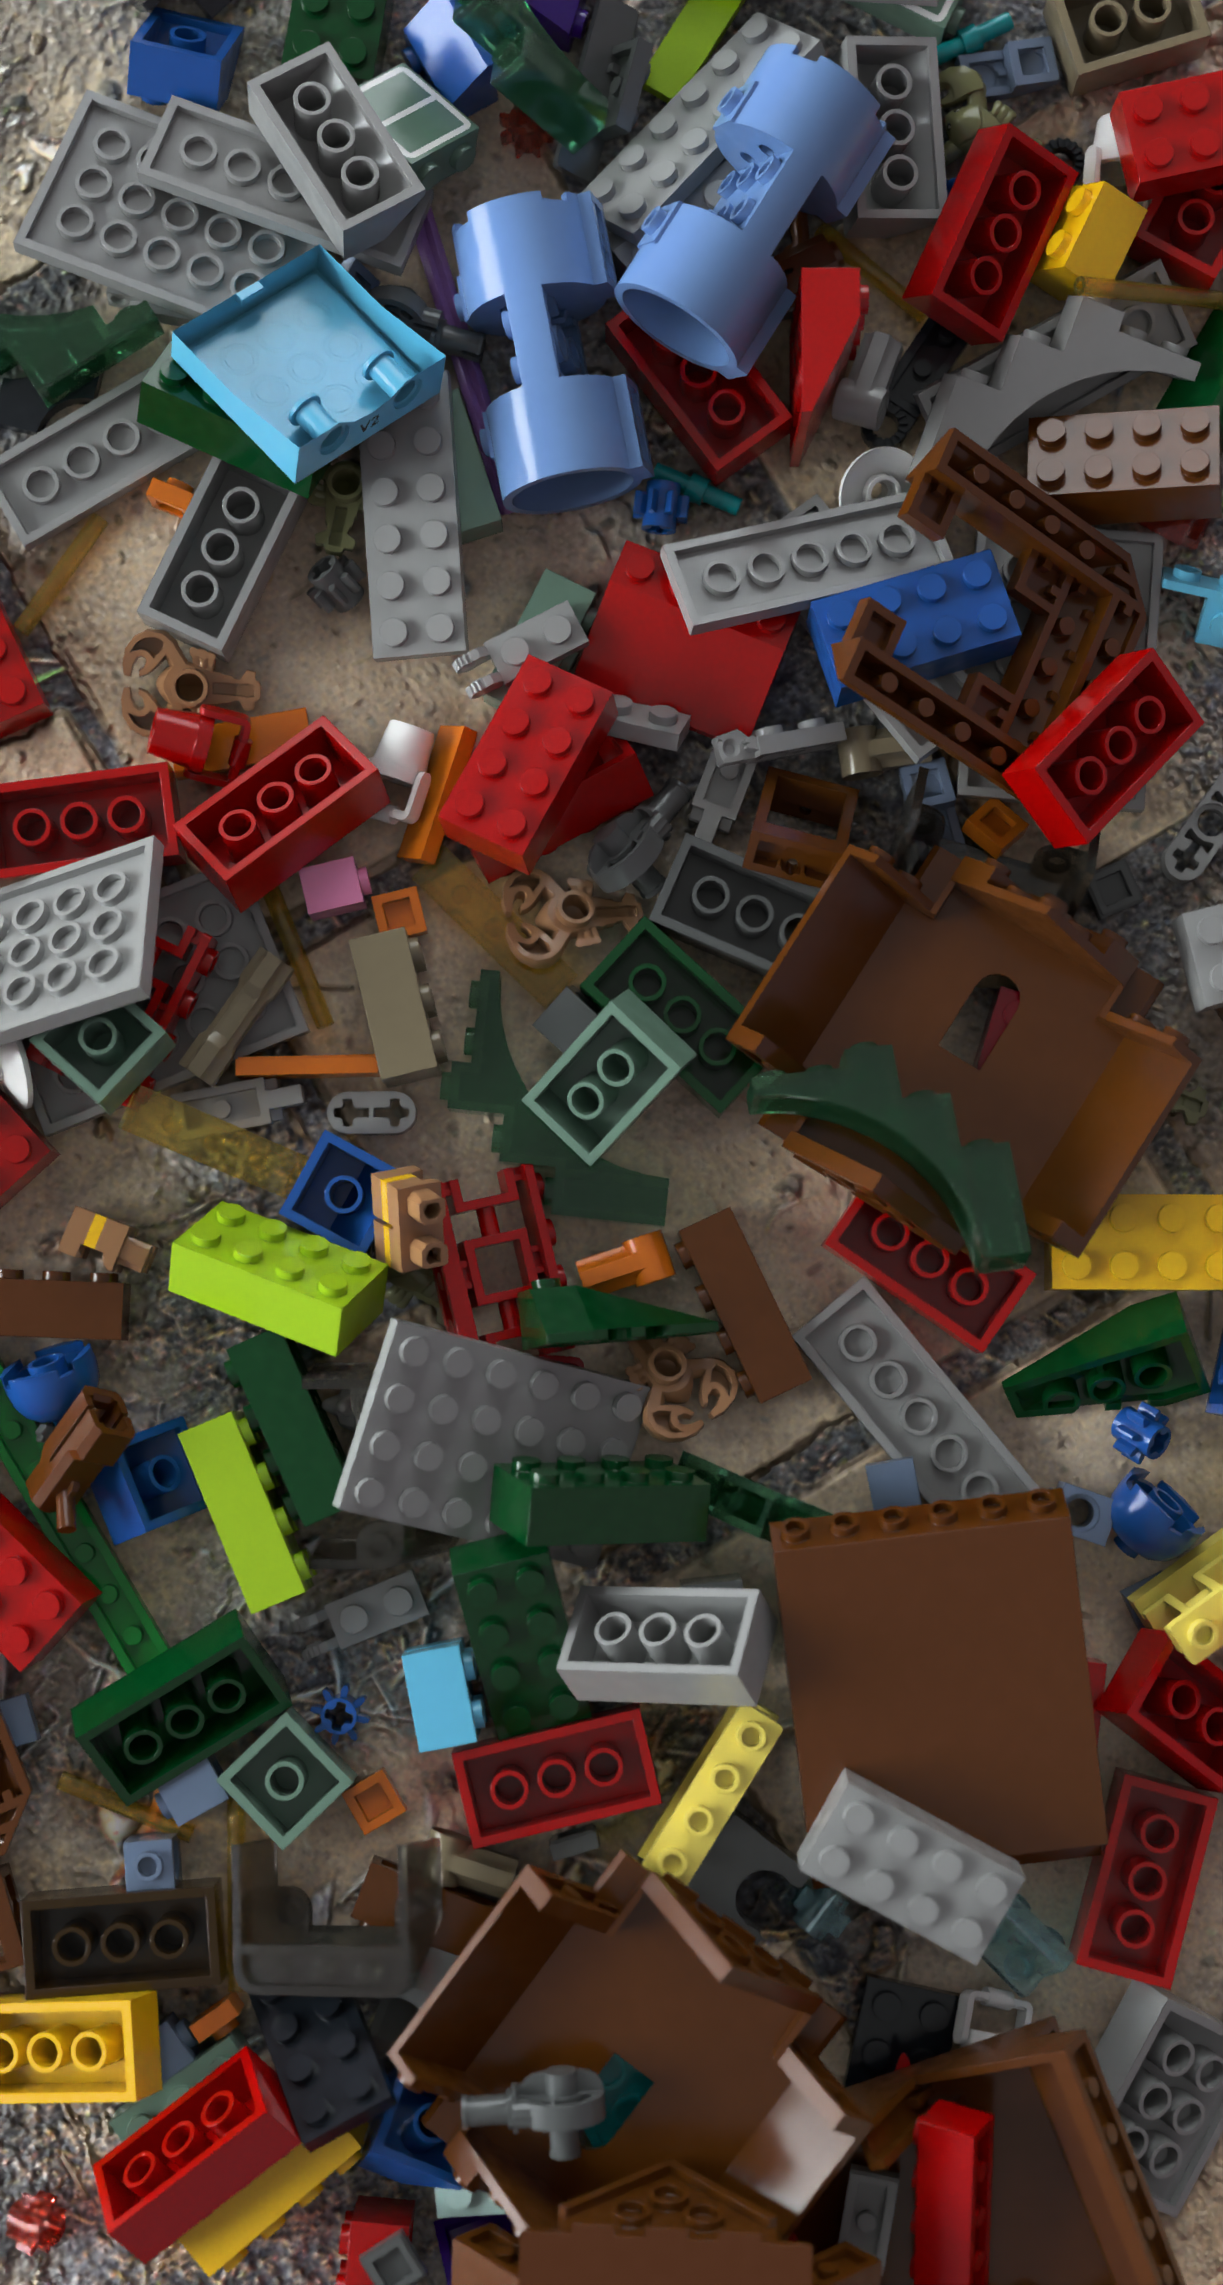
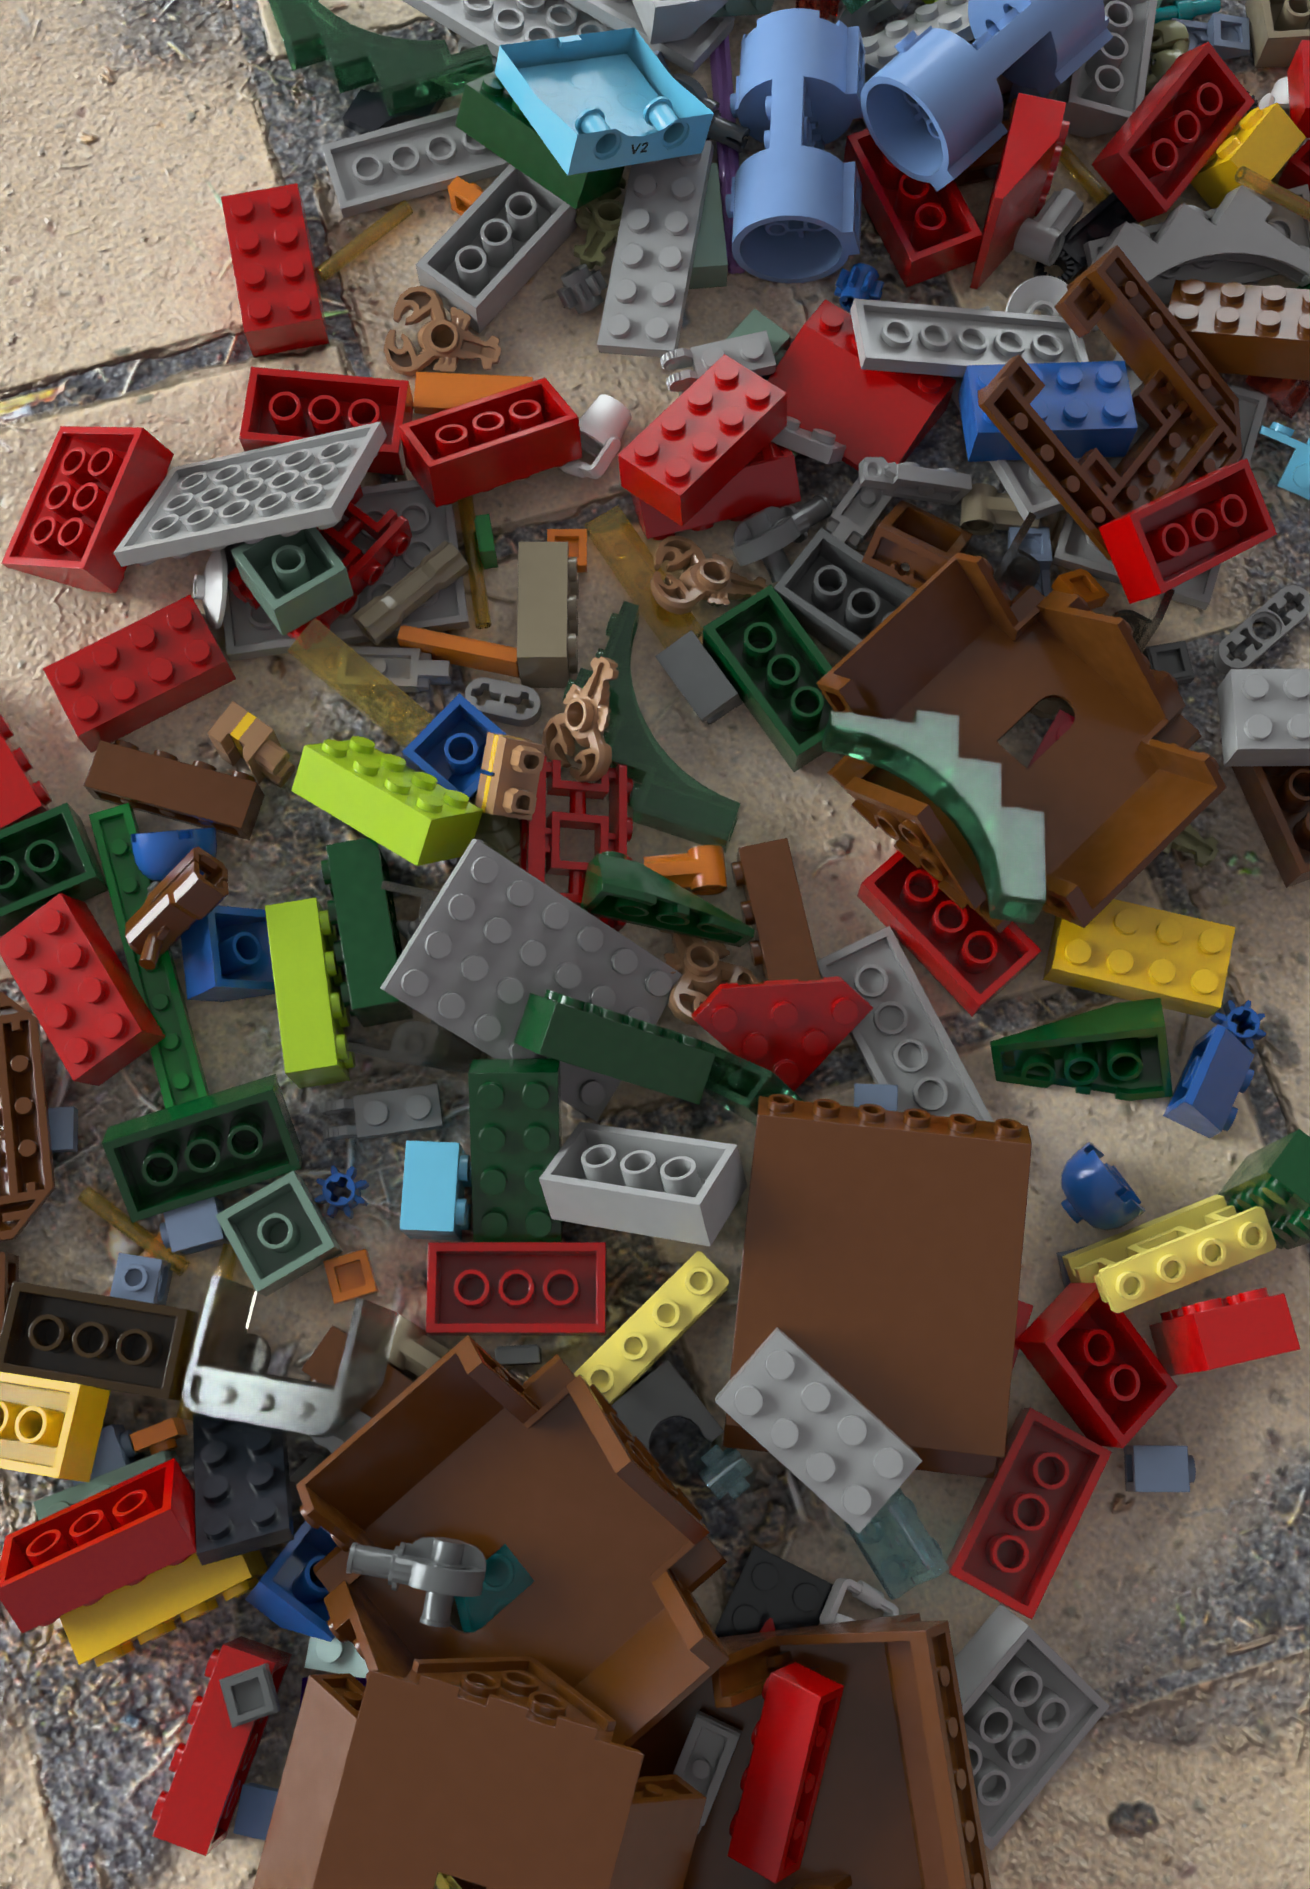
camera: 15 degrees right, 10 degrees down
red piece [147,704,253,788] -> none
bright pink brick [298,856,373,921] -> none
orange tile [397,725,478,865] -> none
sand green brick [521,988,698,1167] -> none
teal bar [651,462,743,516] -> none
sand blue brick [1049,1481,1114,1547] -> none
blue gear [1111,1401,1171,1464] -> none
none -> green tile [474,514,498,569]
none -> medium nougat animal [542,656,619,782]
none -> red plate [691,976,873,1096]

